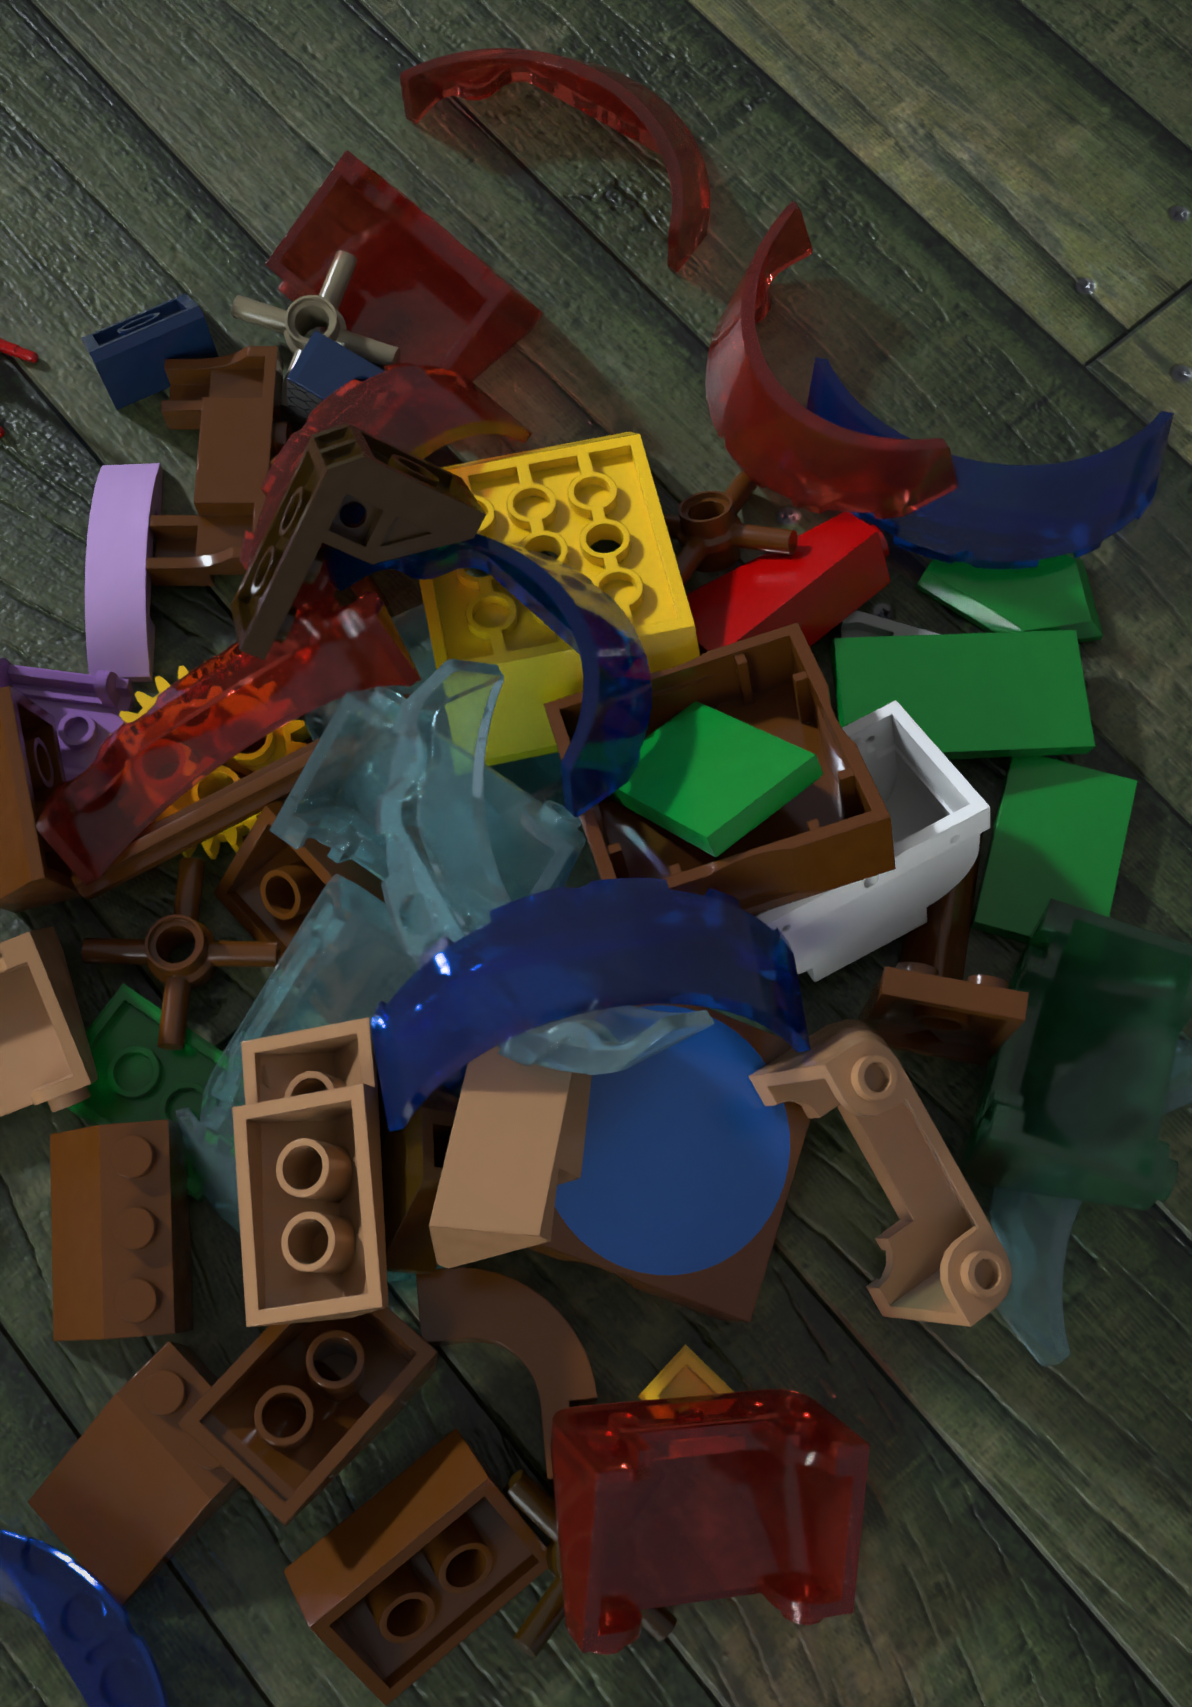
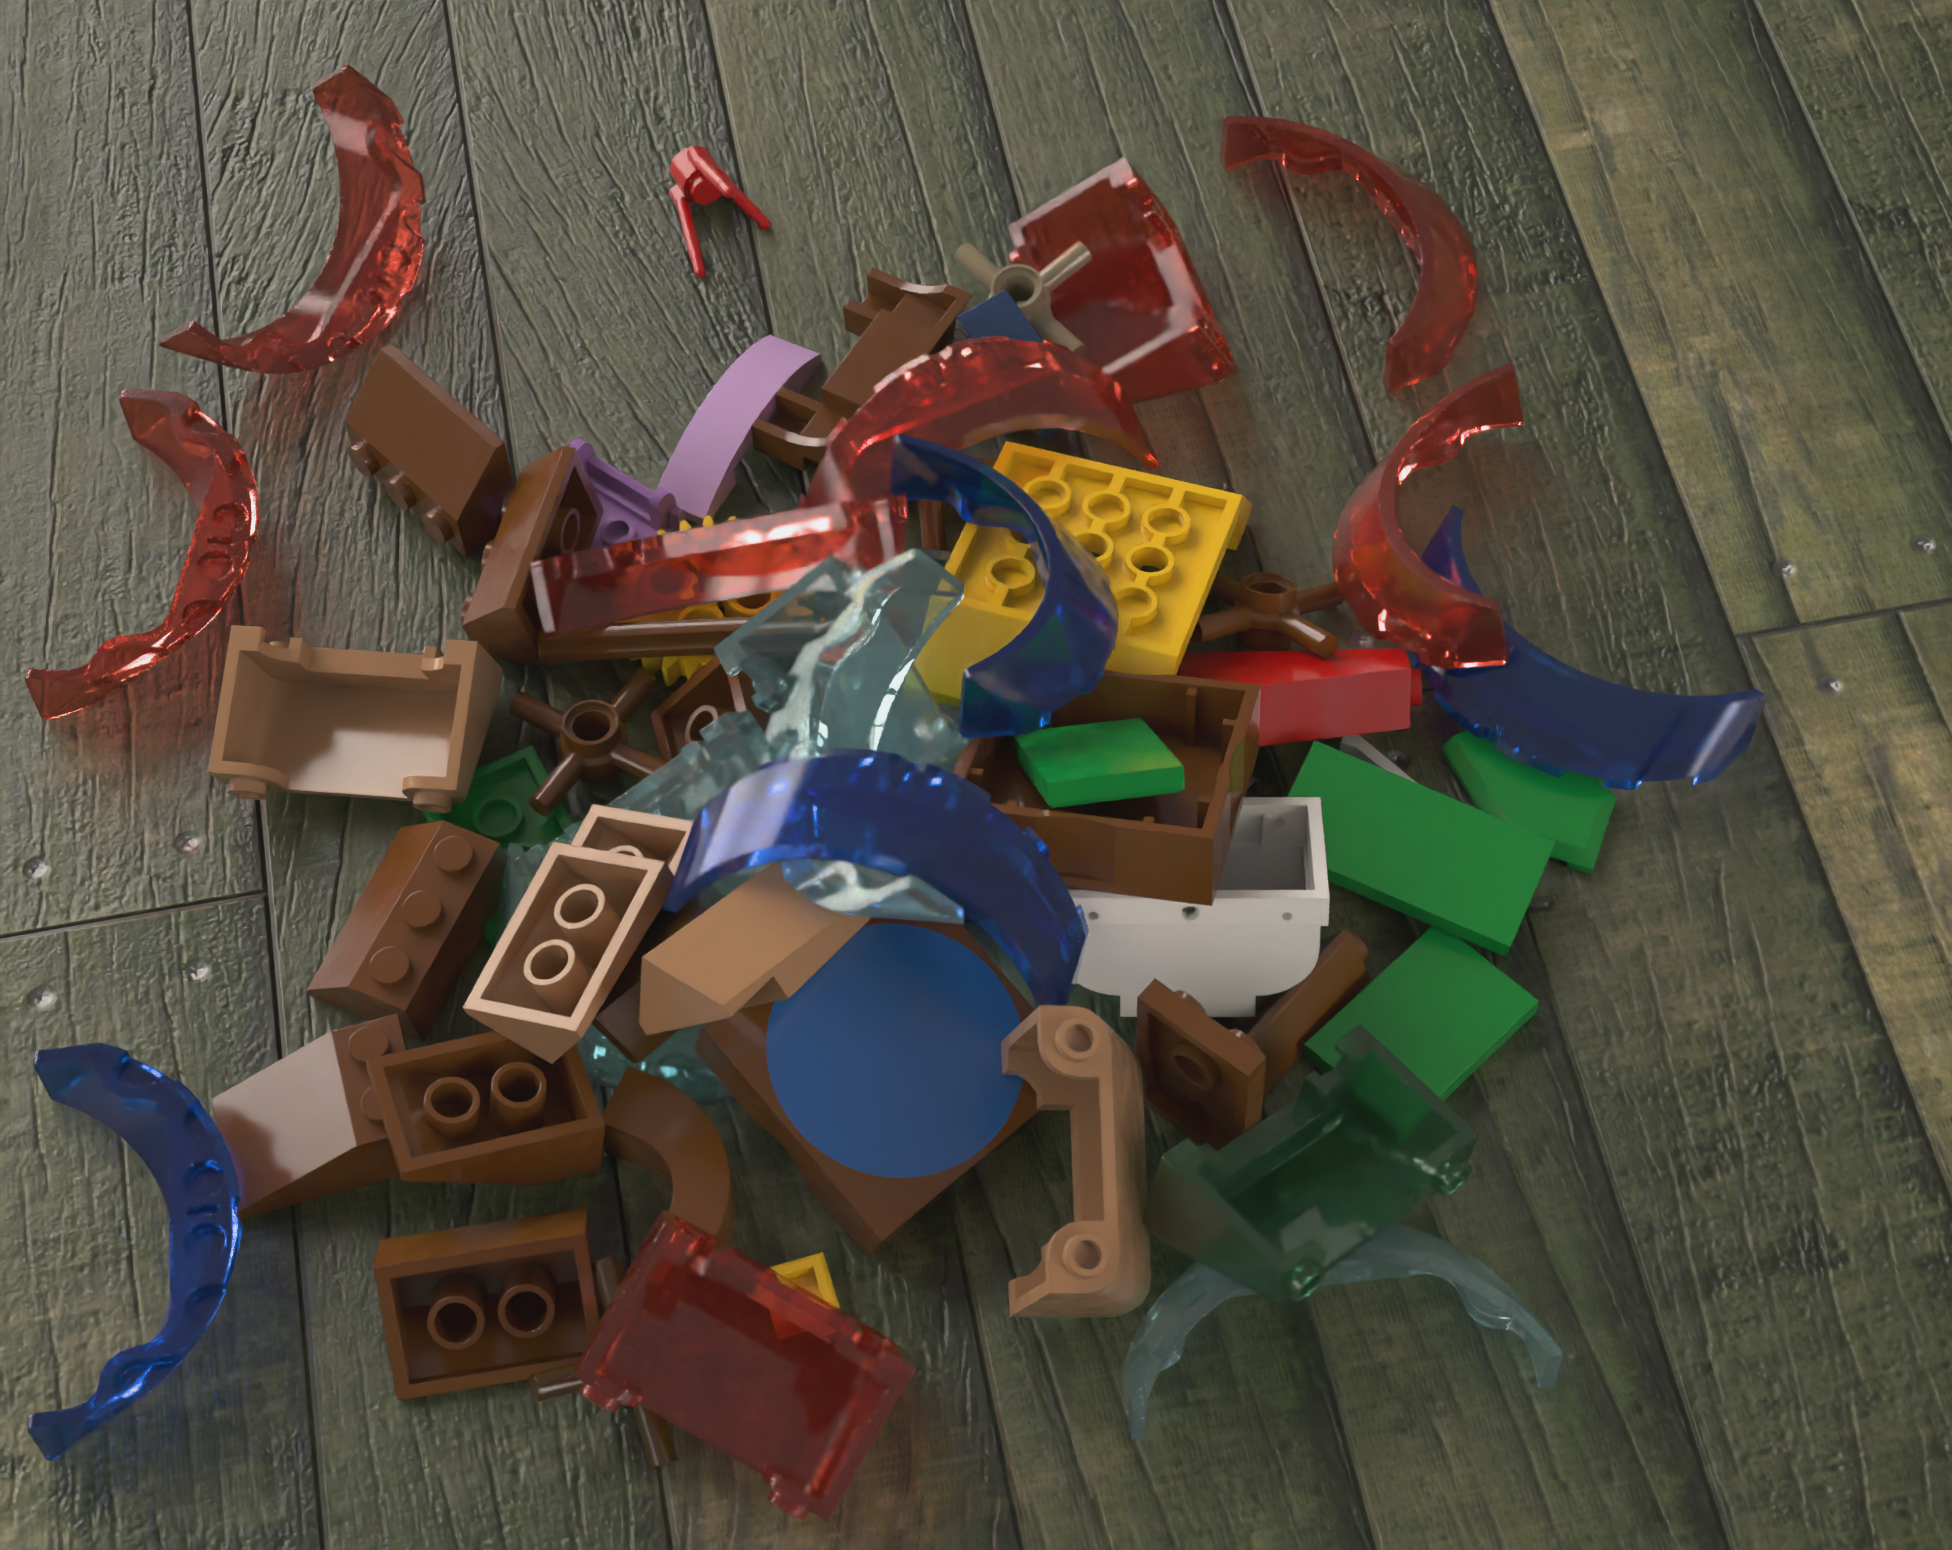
camera: 30 degrees right, 15 degrees down
dark blue slope [81,294,219,410] -> none
dark brown bracket [230,423,486,661] -> none

